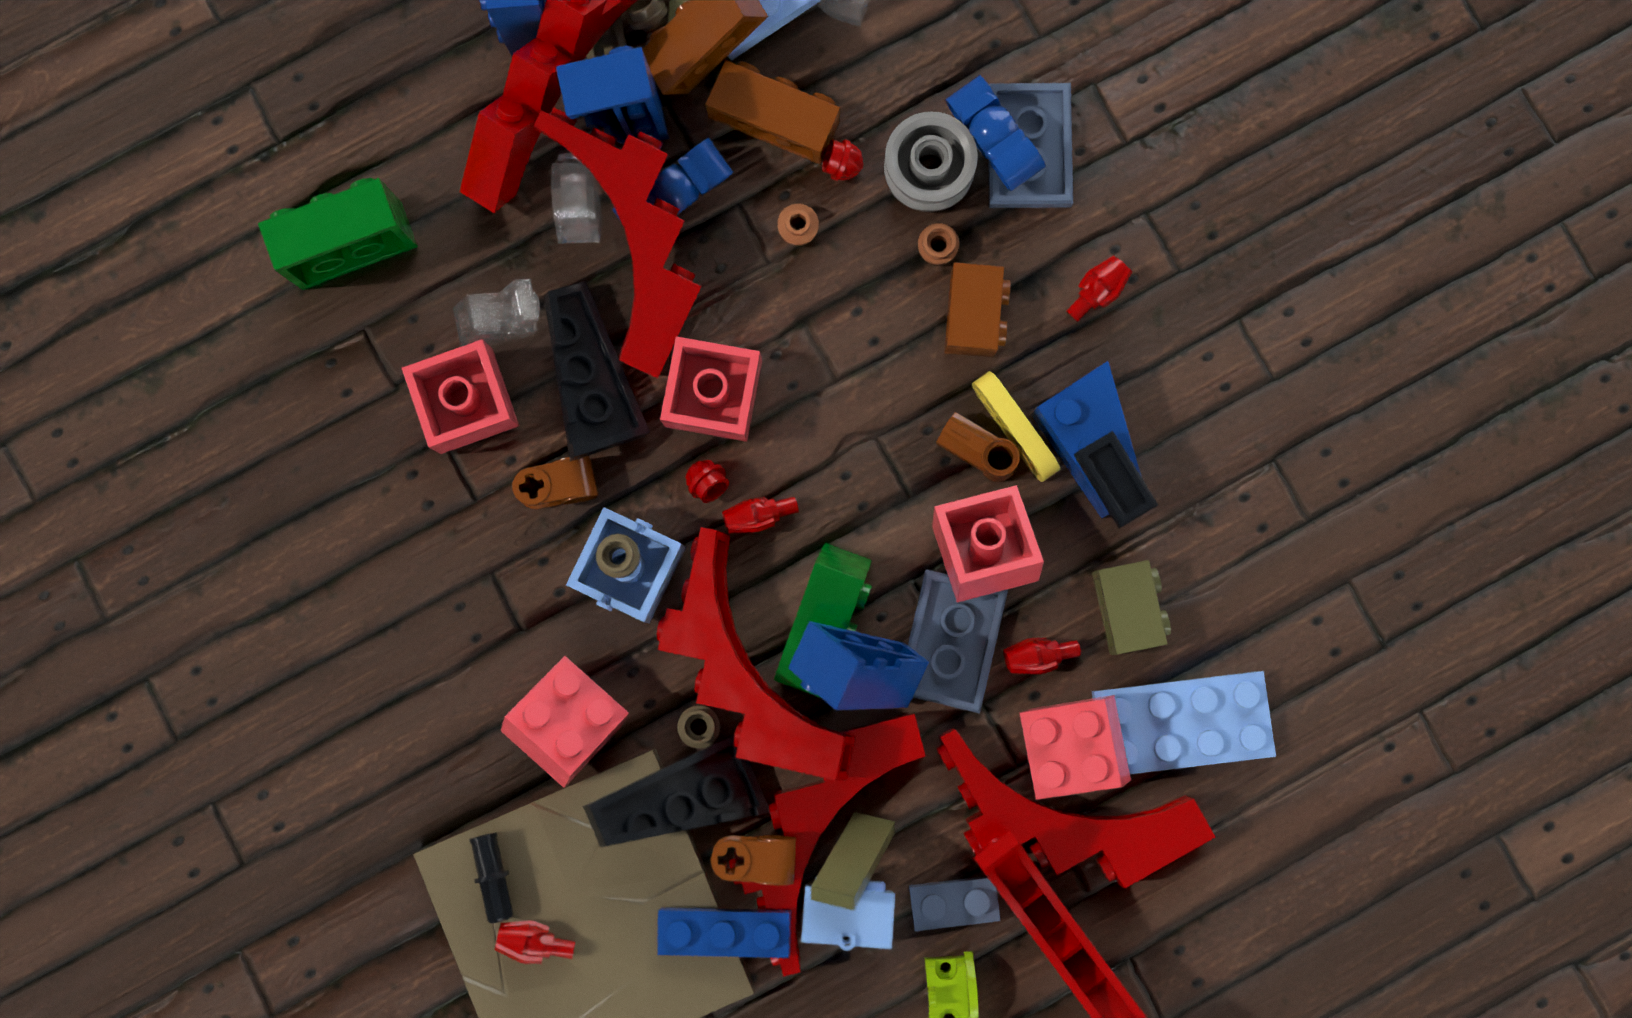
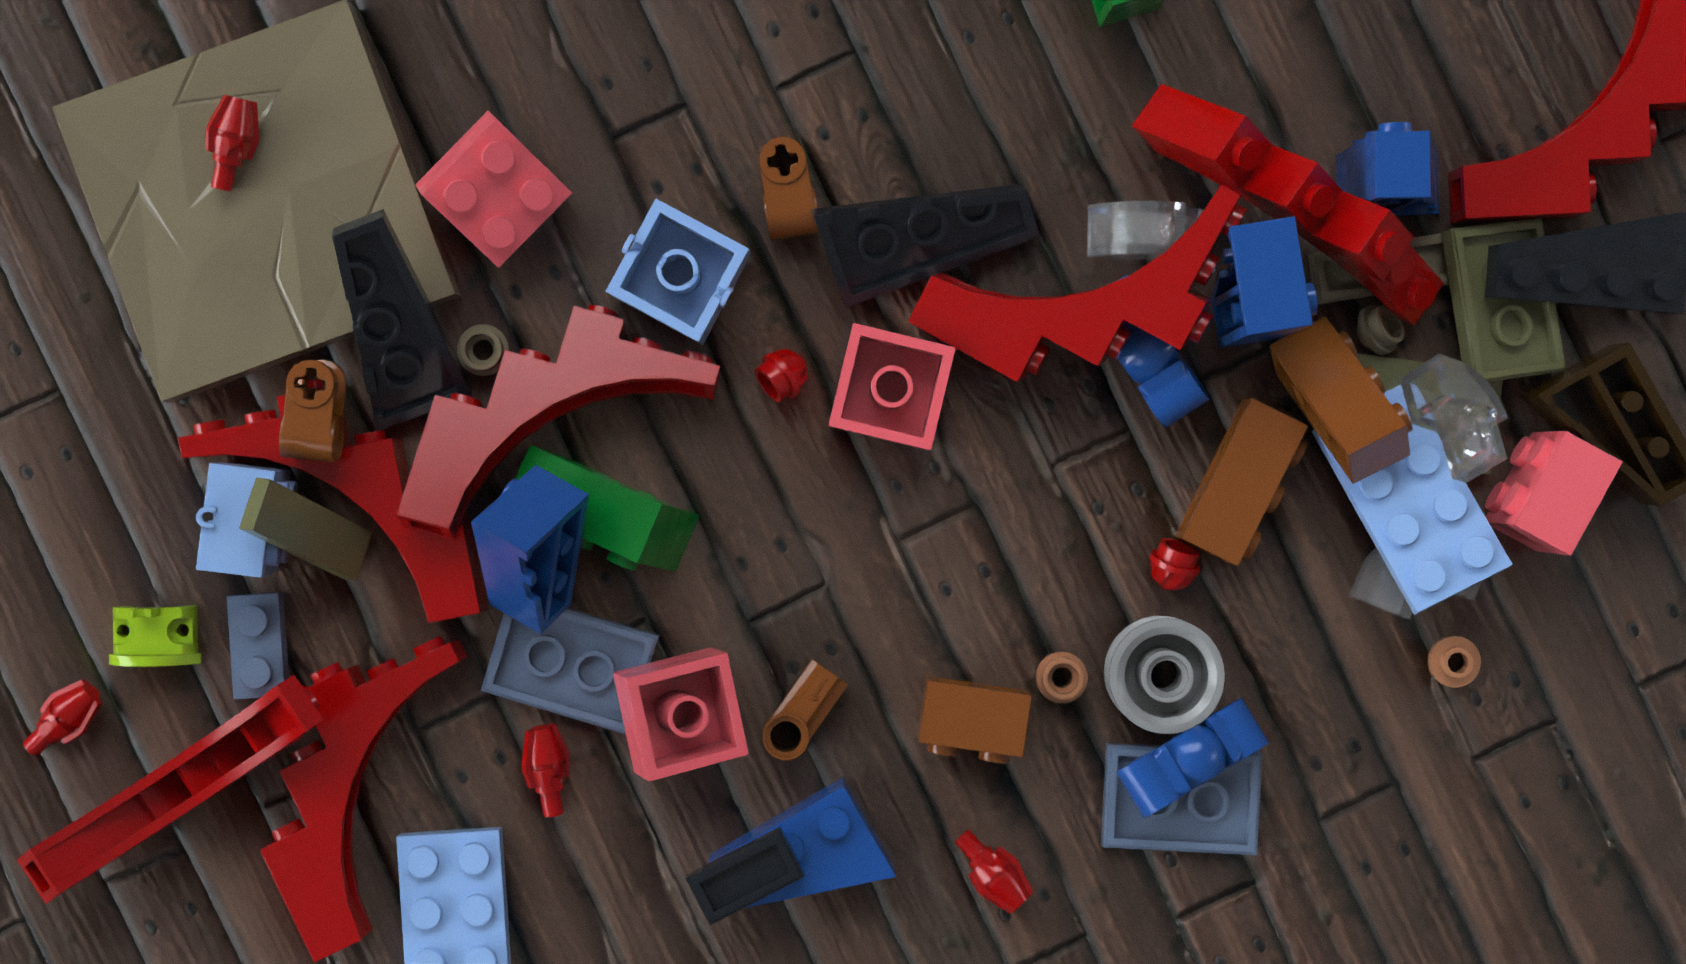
camera: 90 degrees right, 5 degrees up
coral brick [402,339,519,454] -> none
clear brick [453,279,540,347] -> none
black axle [469,832,513,923] -> none
dark tan plate [596,534,640,578] -> none
blue plate [657,907,791,958] -> none
red piece [722,497,799,533] -> none
nougat plate [777,204,819,246] -> none
light yellow beam [972,371,1060,482] -> none
coral brick [1020,695,1131,800] -> none
olive brick [1092,560,1171,655] -> none

